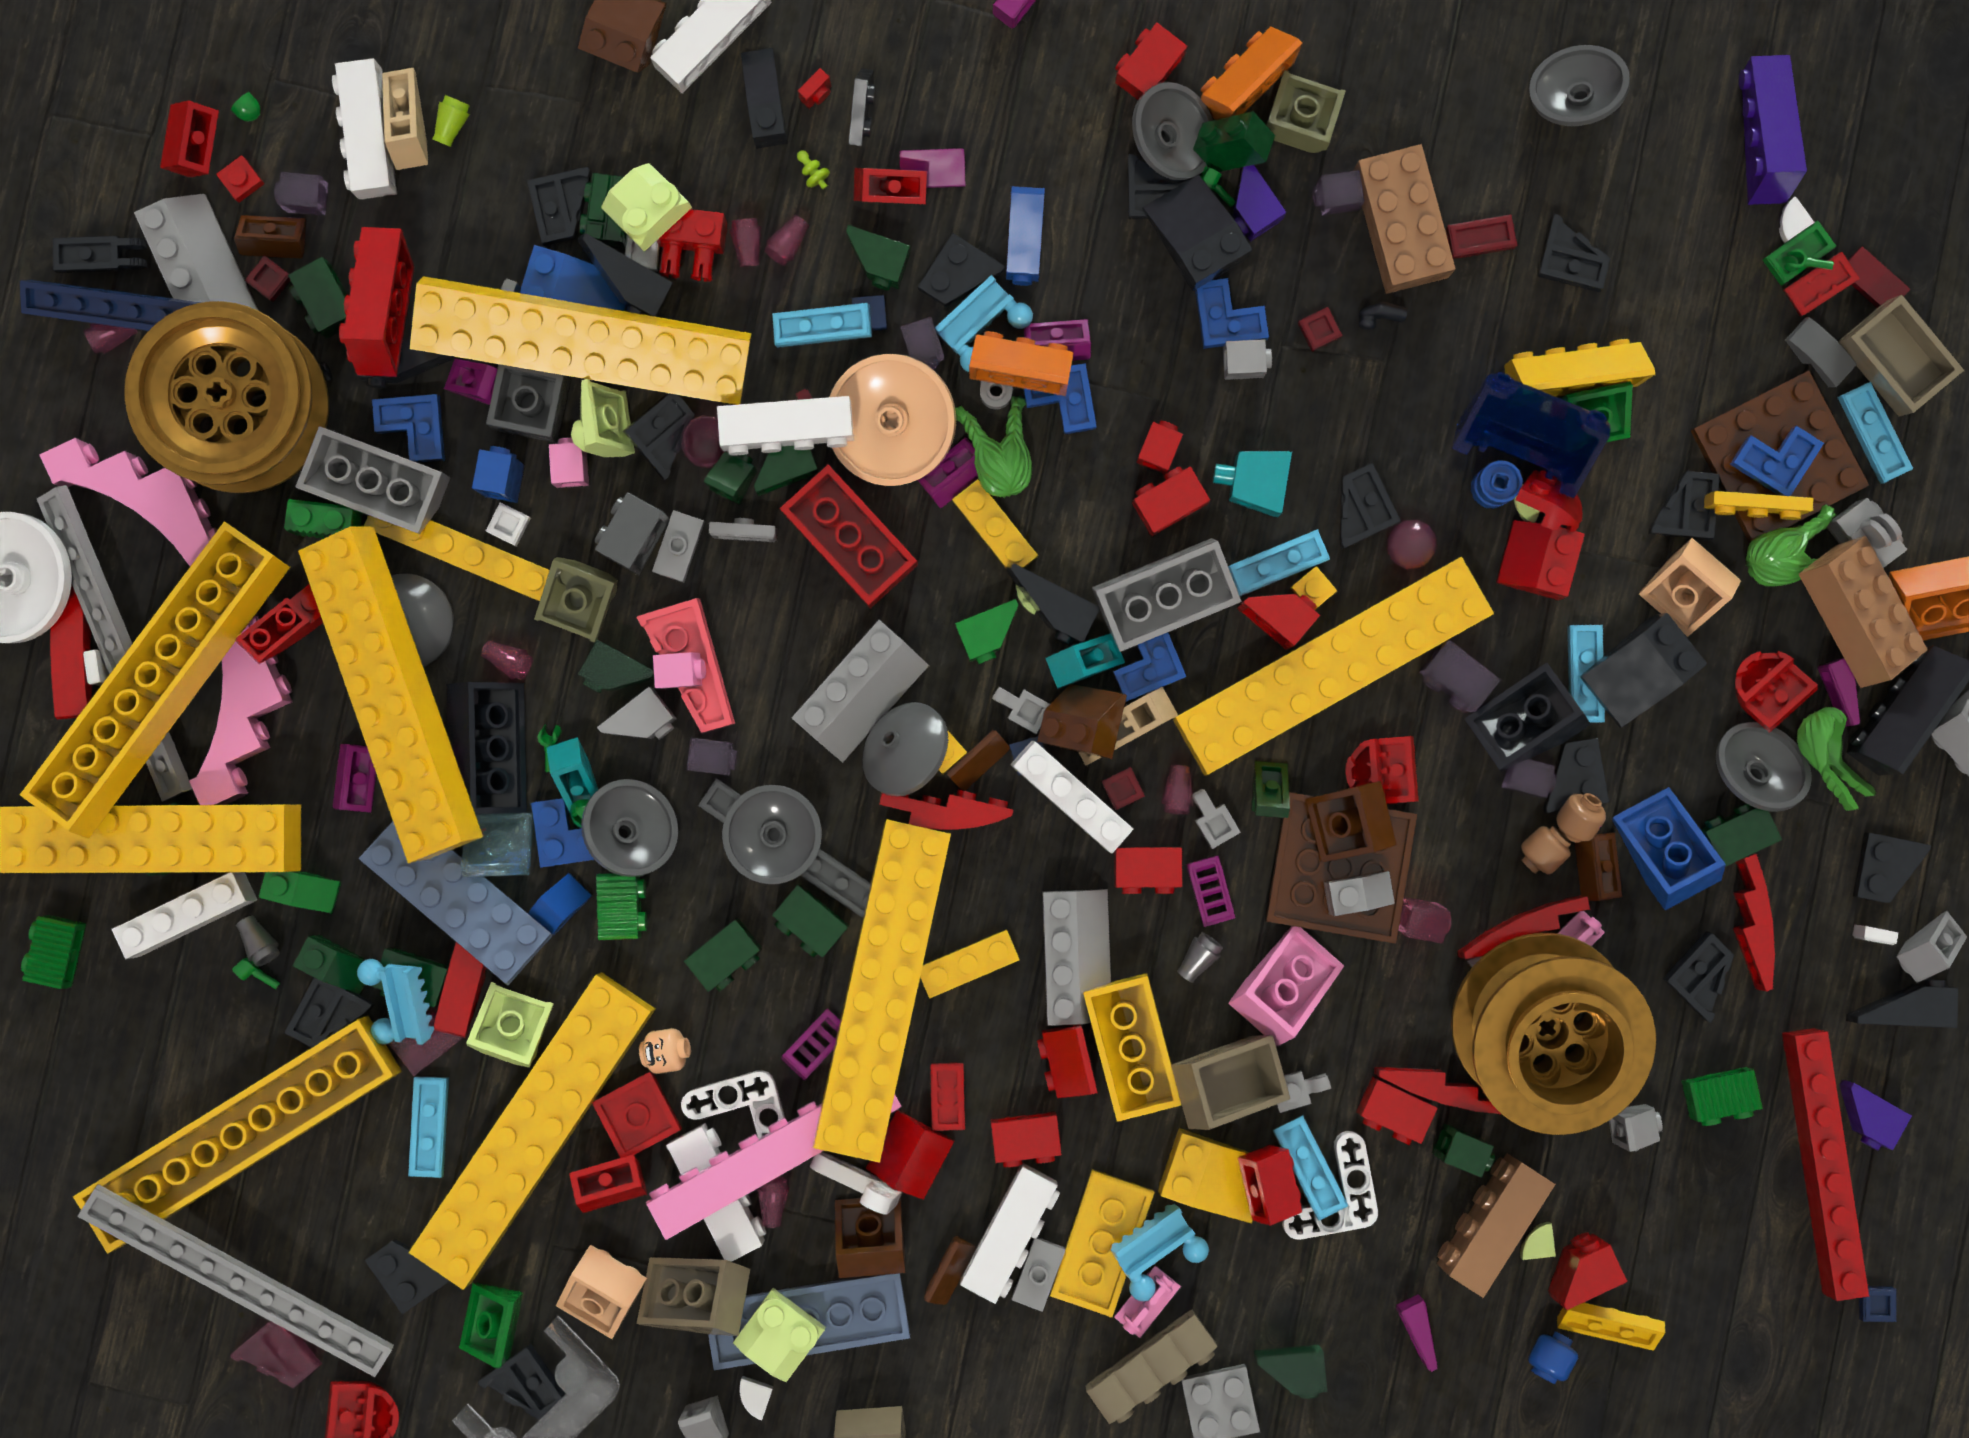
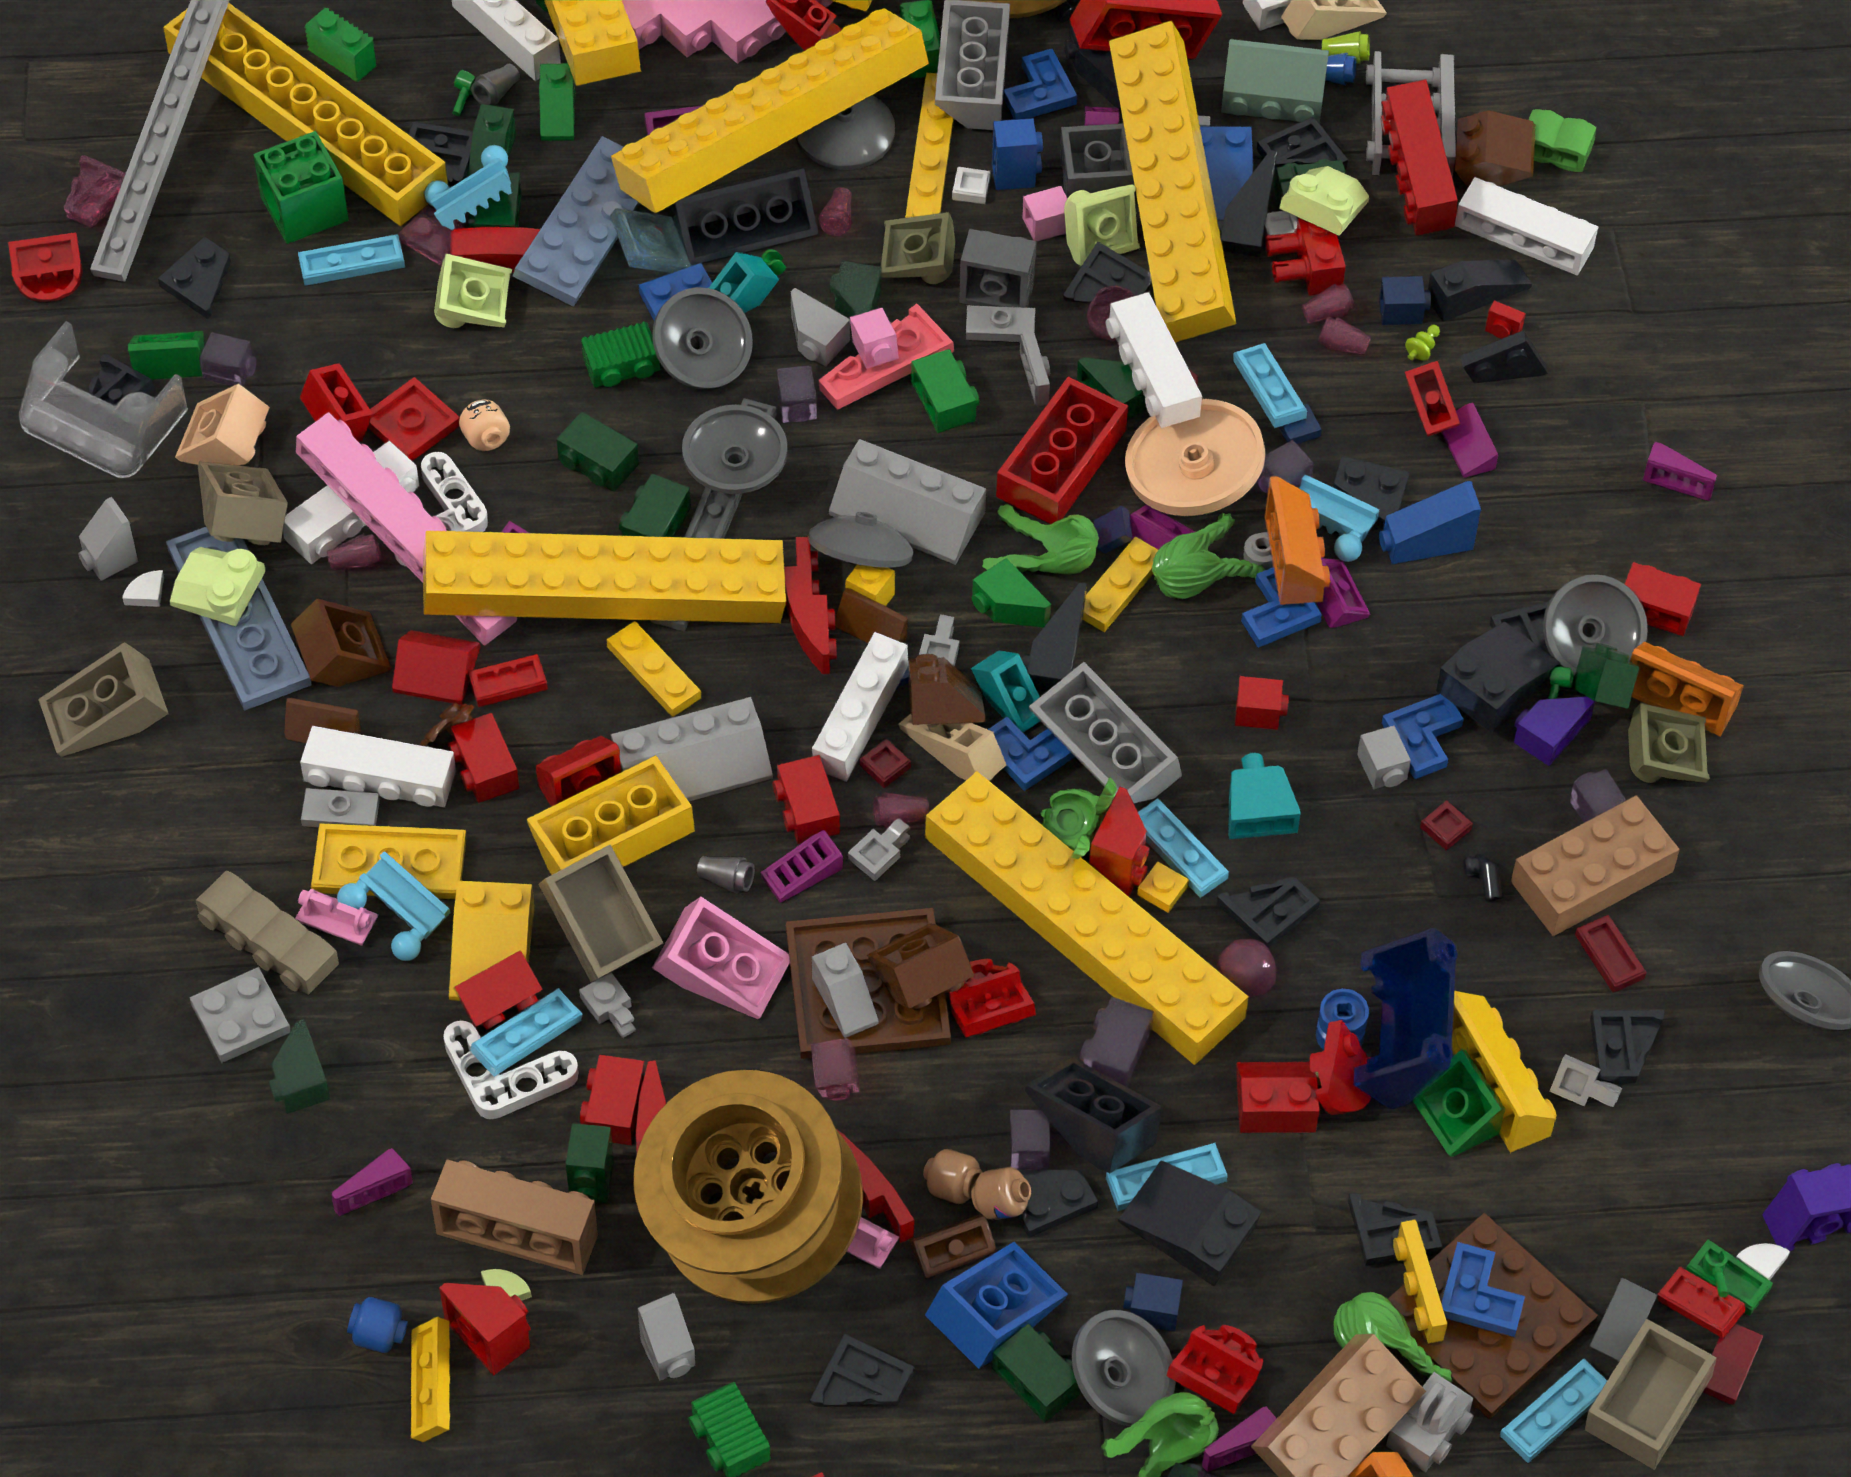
camera: 75 degrees right, 30 degrees down
yellow brick [409,972,656,1290] -> none
blue slope [528,873,593,943] -> none
dark green slope [704,451,757,505] -> none
white beam [810,1152,902,1214] -> none
dark green slope [846,225,911,291] -> none
red brick [1132,466,1210,537] -> none
dark green slope [1251,761,1290,818] -> none
light nougat slope [1639,538,1741,637] -> none
red slope [1733,854,1775,992] -> none
none -> clear purple brick [199,332,256,387]
none -> green brick [253,131,349,244]
none -> green brick [304,8,376,82]
none -> reddish brown plate [420,702,474,746]
none -> green brick [911,349,980,433]
none -> bright green hair [982,504,1099,574]
none -> bright green hair [1041,777,1117,859]
none -> dark blue tile [1094,506,1133,554]
none -> dark blue brick [1123,1273,1183,1332]
none -> sand green slope [1221,39,1329,124]
none -> blue cone [1325,53,1356,86]
none -> light grey fence [1366,51,1456,176]
none -> dark blue brick [1379,276,1431,325]
none -> red brick [1380,79,1458,236]
none -> light grey plate [1549,1054,1622,1107]

